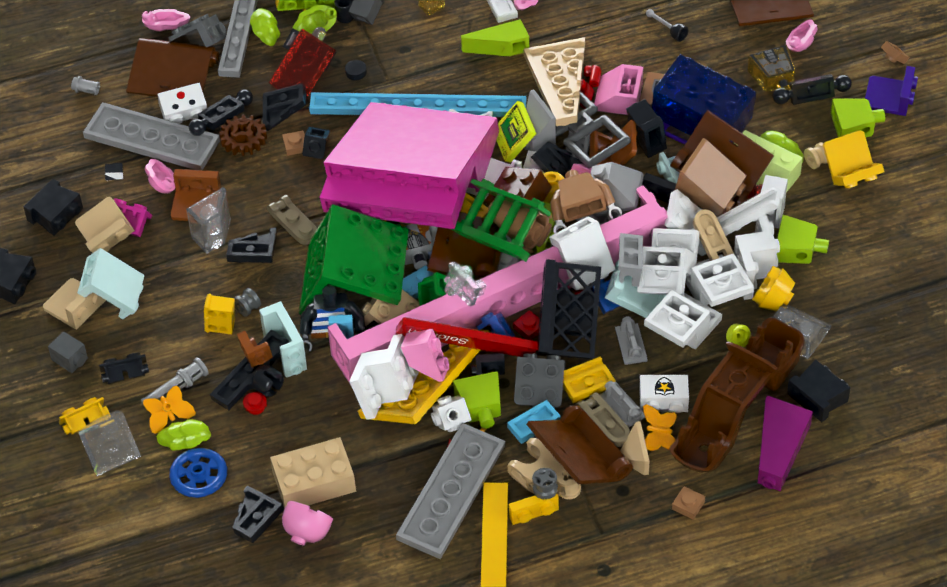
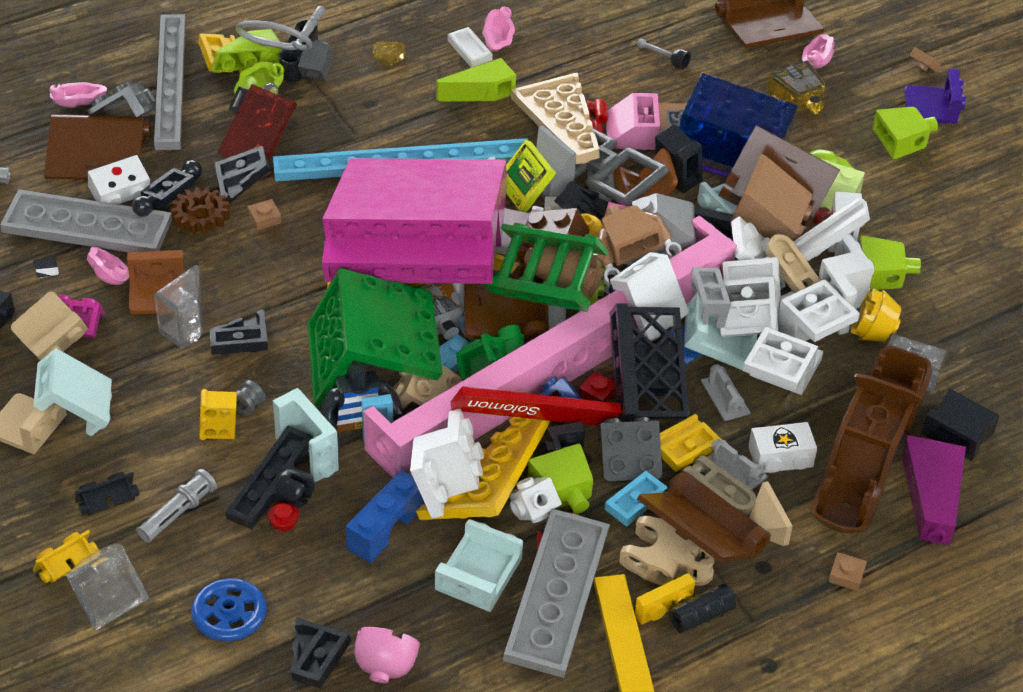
camera: 15 degrees left, 5 degrees down
dark grey brick [48,332,88,373] -> none
light orange piece [143,386,196,434] -> none
lime arm [156,419,211,451] -> none
dark orange bracket [237,331,273,367] -> none
lime arm [250,8,280,46] -> none
dark tan plate [267,195,317,245] -> none
tan brick [270,437,356,508] -> none
black bracket [302,127,330,159] -> none
black tile [345,60,367,80] -> none
bright pink slope [401,329,449,382] -> none
clear hips [444,261,486,307] -> none
dark grey wheel [532,468,558,499] -> none
light orange piece [643,404,677,451] -> none
neon yellow tile [726,323,751,347] -> none
black plate [772,74,852,105] -> none
tan wheel [804,142,828,169] -> none
yellow bracket [823,130,884,189] -> none
none -> blue arch [346,469,425,563]
none -> light aqua panel [435,519,523,612]
none -> black axle [669,584,736,633]

